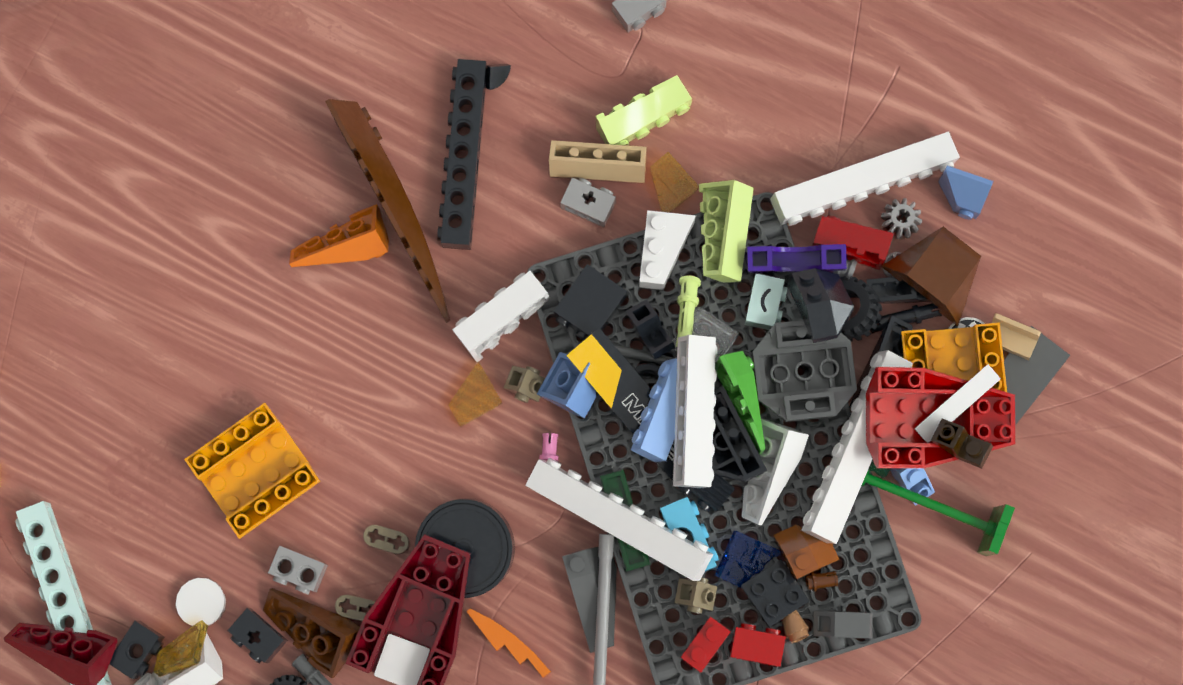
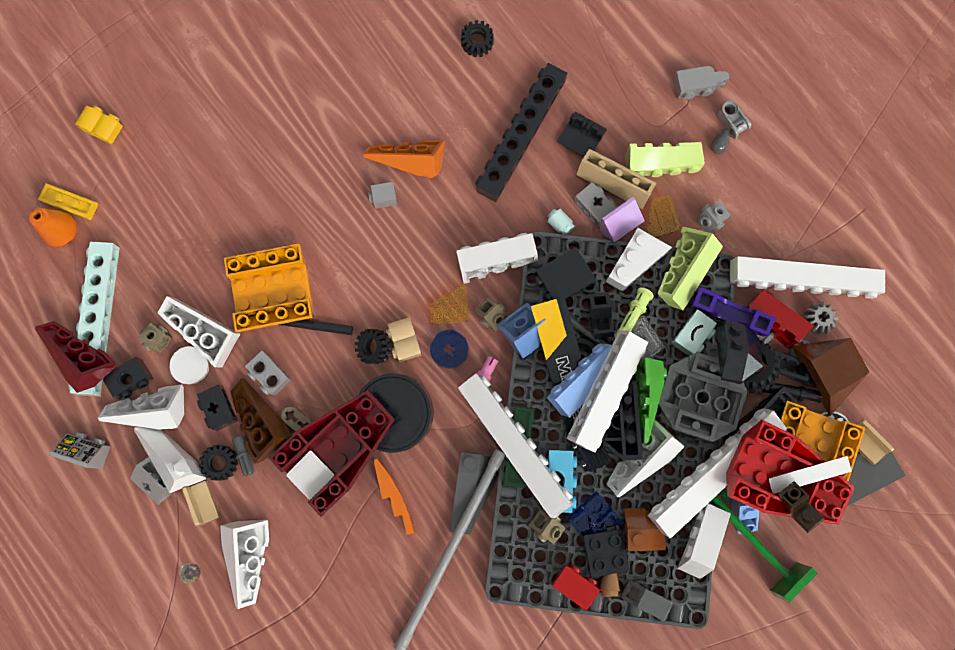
camera: 20 degrees right, 0 degrees up
clear yellow wing [153,620,208,677] -> none
reddish brown wedge [325,99,450,323] -> none
dark tan beam [363,525,410,554] -> none
black tile [486,64,511,90] -> none
red brick [680,616,731,673] -> none
reddish brown pin [805,571,838,592] -> none
medium blue slope [938,165,993,220] -> none
none -> dark tan brick [138,323,172,353]
none -> white wedge [158,296,240,367]
none -> black piece [279,319,353,335]
none -> black tyre [355,329,392,364]
none -> light grey brick [368,182,397,209]
none -> tan brick [386,317,422,362]
none -> clear blue plate [430,330,469,369]
none -> black tyre [461,20,494,57]
none -> light aqua brick [547,209,575,235]
none -> black hinge [557,111,607,157]
none -> lavender slope [599,197,645,242]
none -> white wedge [677,504,731,579]
none -> light grey brick [696,201,731,232]
none -> dark grey cylinder [712,129,730,154]
none -> light grey piece [717,101,751,139]

